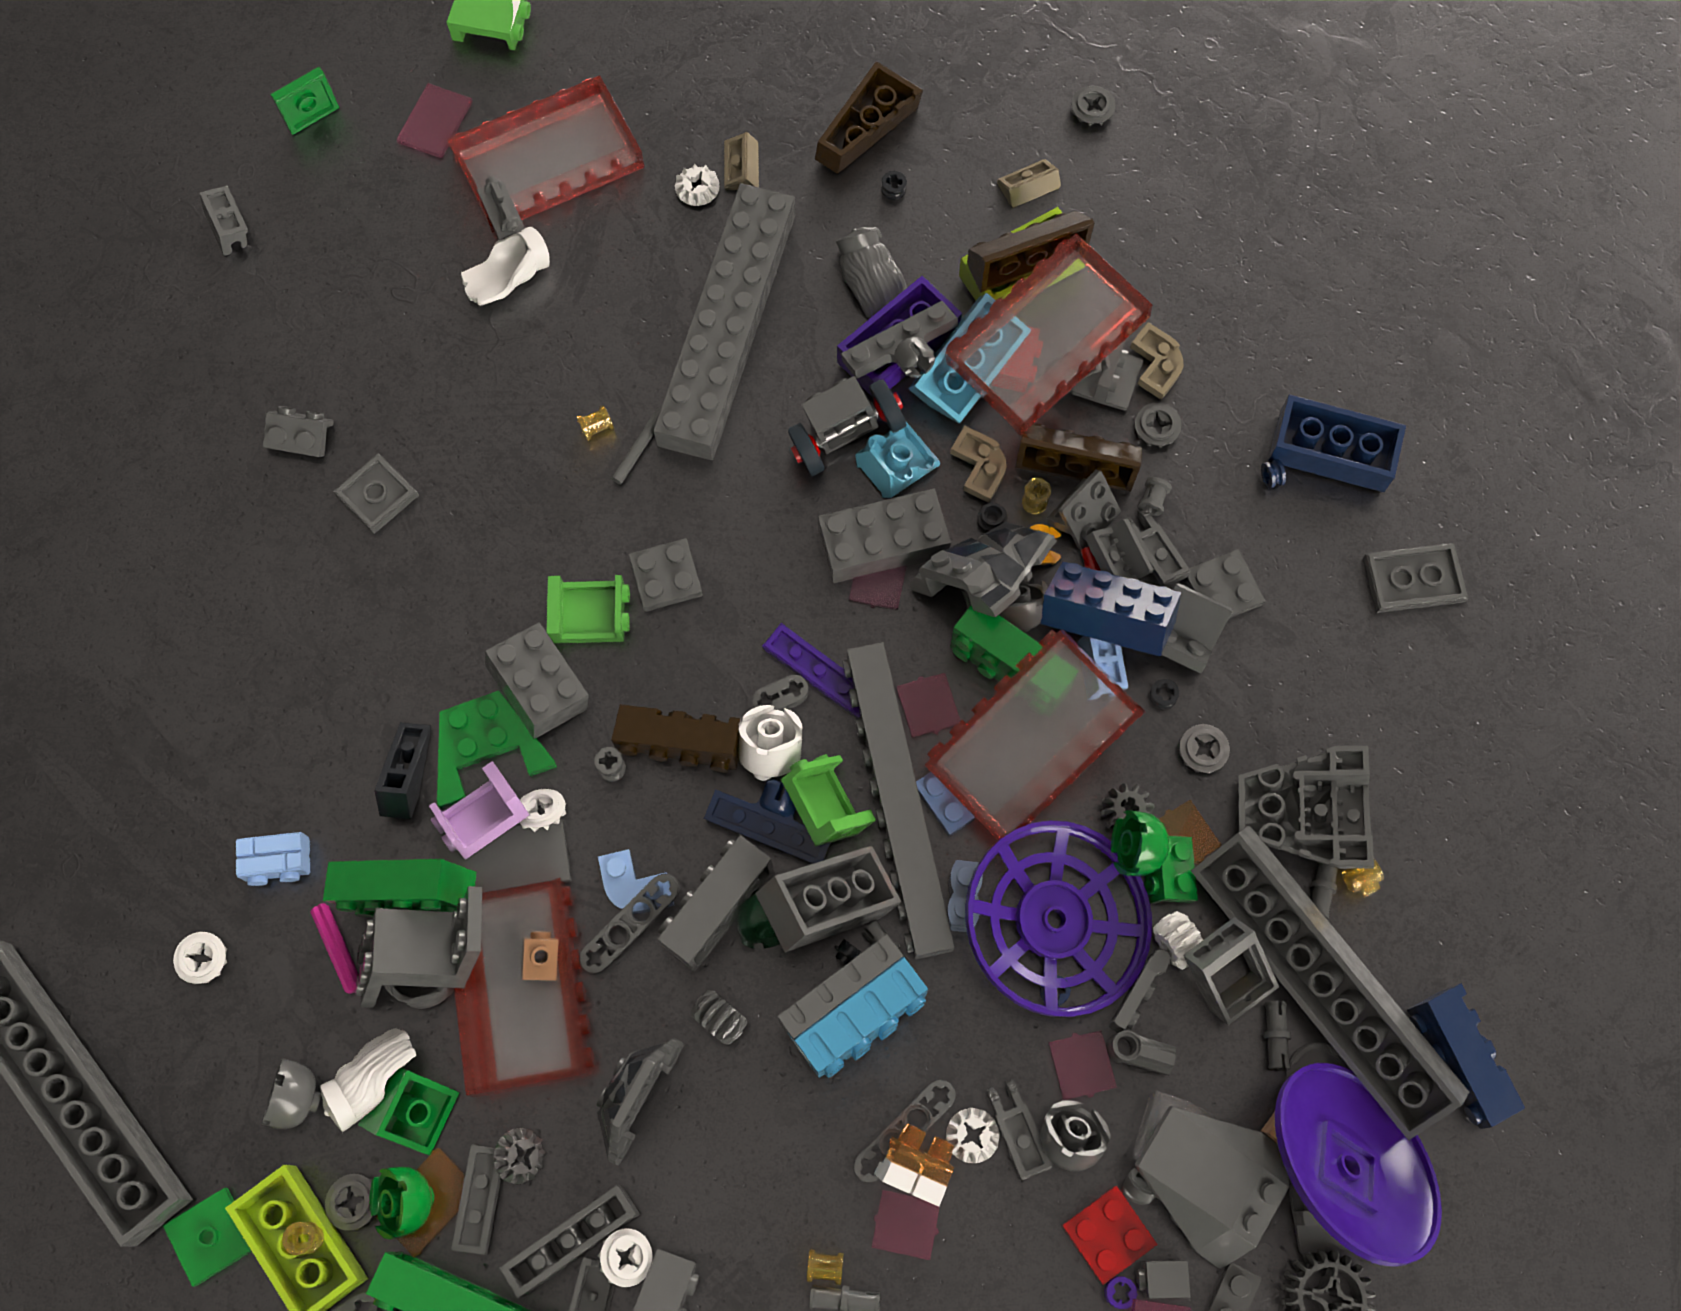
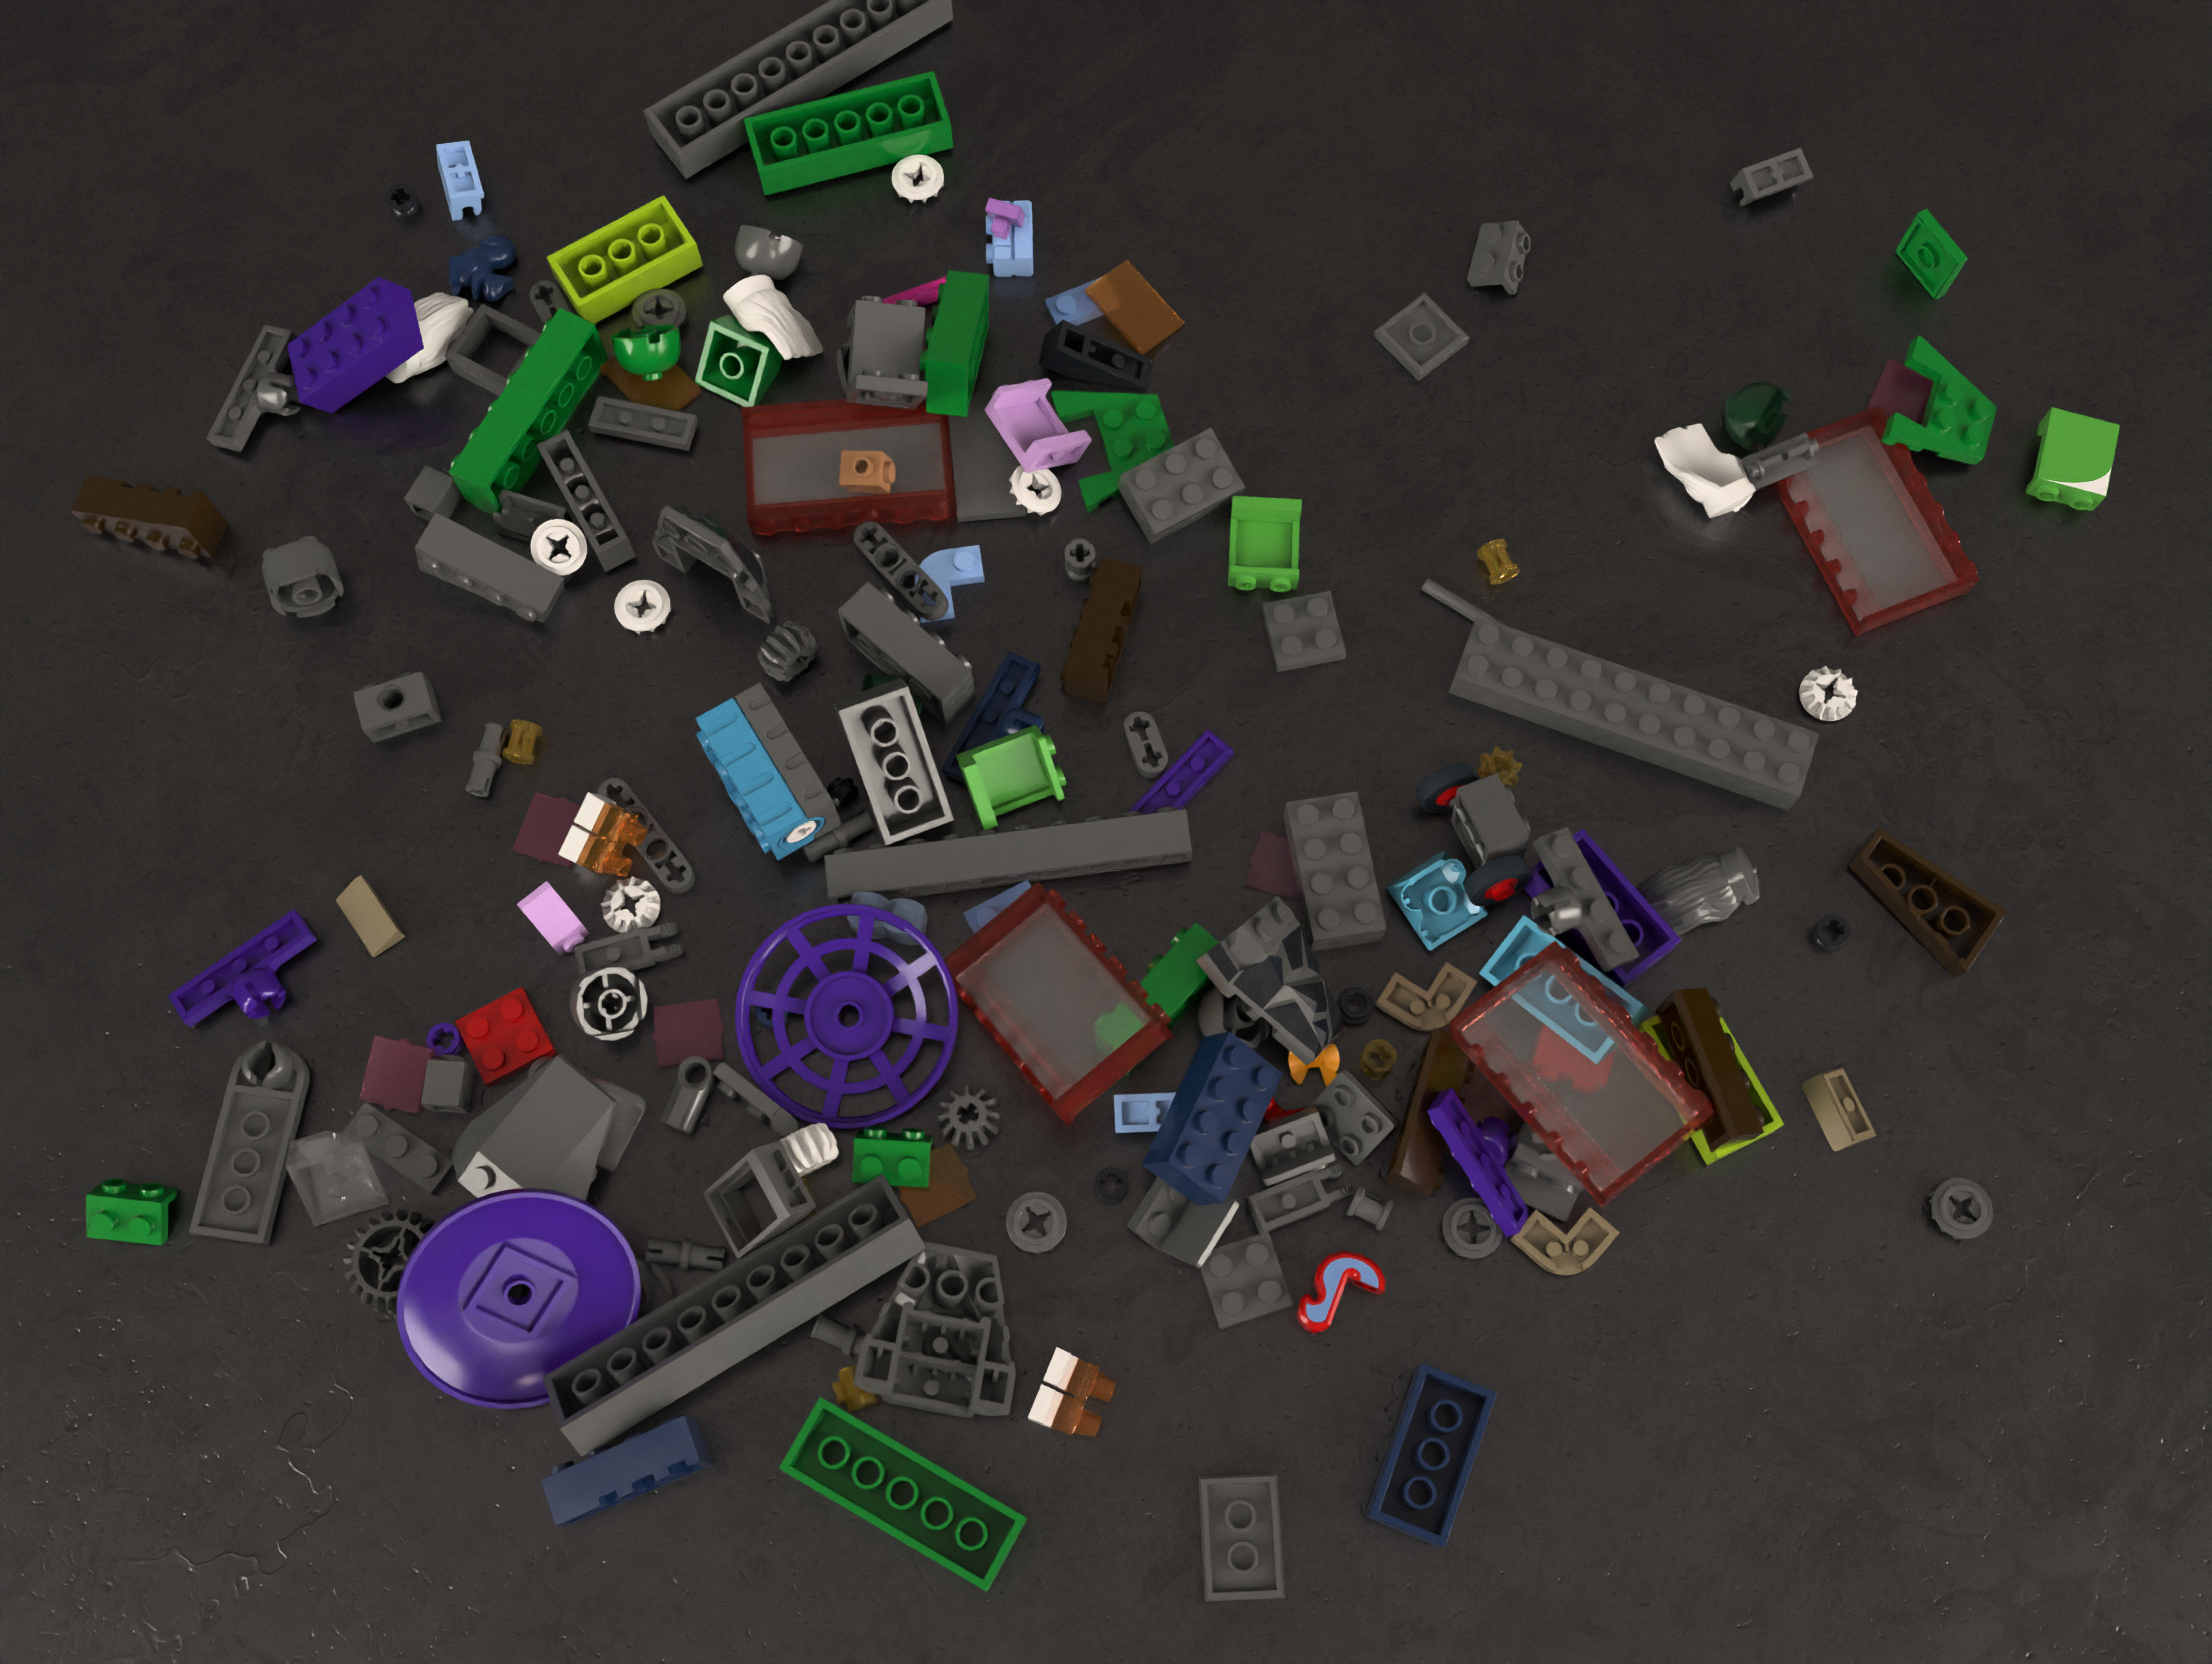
camera: 95 degrees right, 0 degrees up
green plate [163,1188,252,1287] -> none
clear yellow bush [282,1222,324,1255] -> none
flat silver gear [493,1128,546,1184] -> none
dark tan slope [724,132,759,190] -> none
white brick [738,705,802,781] -> none
clear pink piece [896,673,961,738] -> none
green cylinder [1111,810,1171,876] -> none
dark blue bush [1261,459,1286,489] -> none
none -> lavender slope [517,881,590,956]
none -> white gear [614,580,671,634]
none -> green brick [744,71,953,196]
none -> green brick [779,1397,1028,1592]
none -> medium lavender tile [985,198,1026,240]
none -> clear orange hips [1028,1347,1117,1438]
none -> medium blue plate [1044,276,1119,326]
none -> clear orange piece [1084,260,1185,355]
none -> red animal [1297,1251,1385,1333]
none -> dark purple plate [1427,1088,1530,1237]
none -> clear yellow gear [1477,746,1523,786]
none -> clear green cylinder [1724,381,1791,453]
none -> green wing [1881,335,1997,465]

